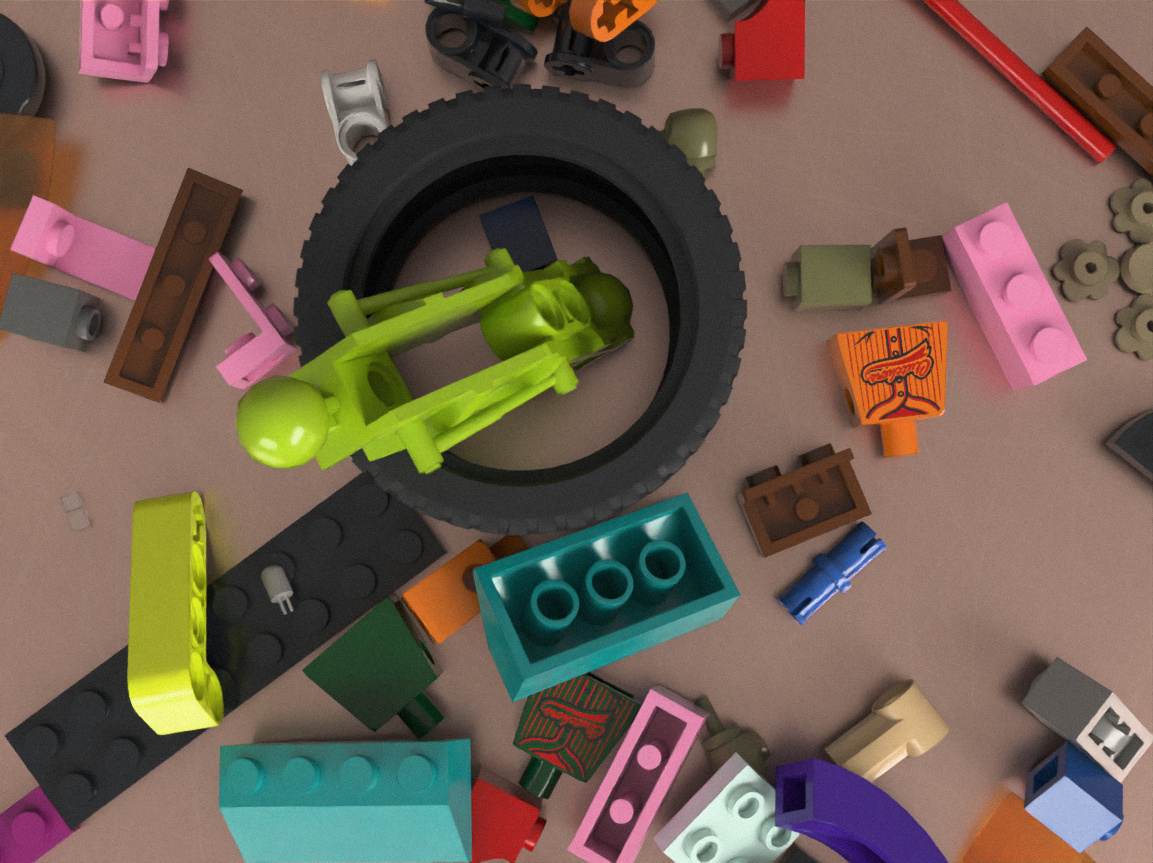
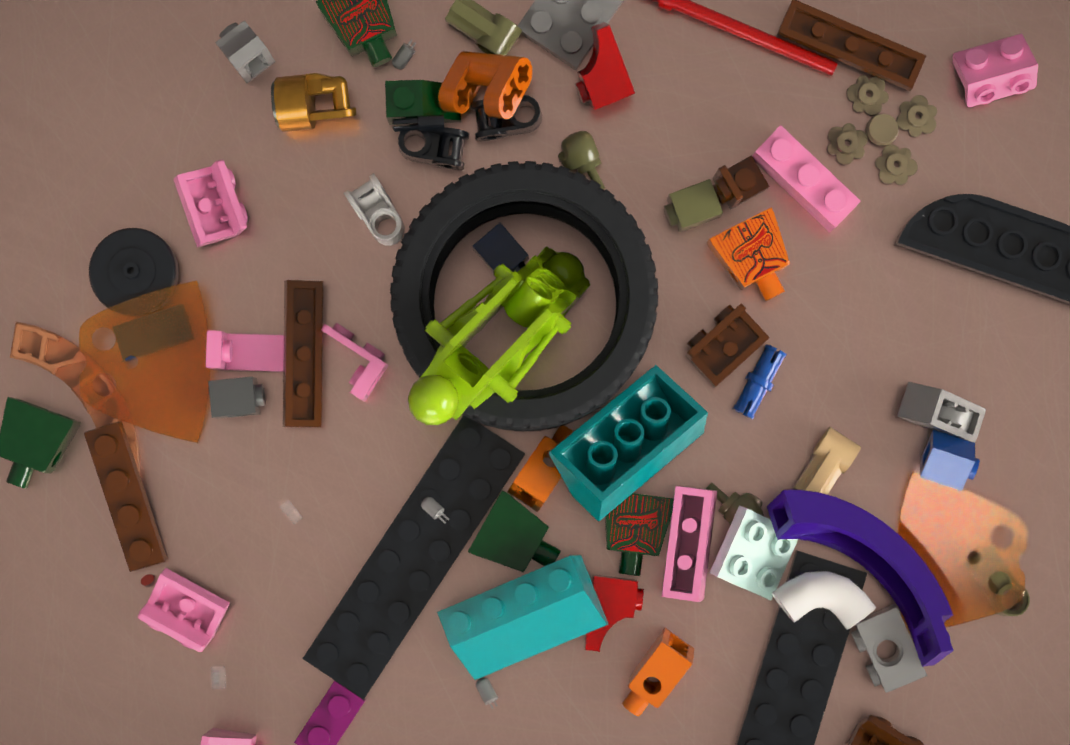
camera: 20 degrees left, 0 degrees up
neon yellow beam [127,491,224,735] -> none

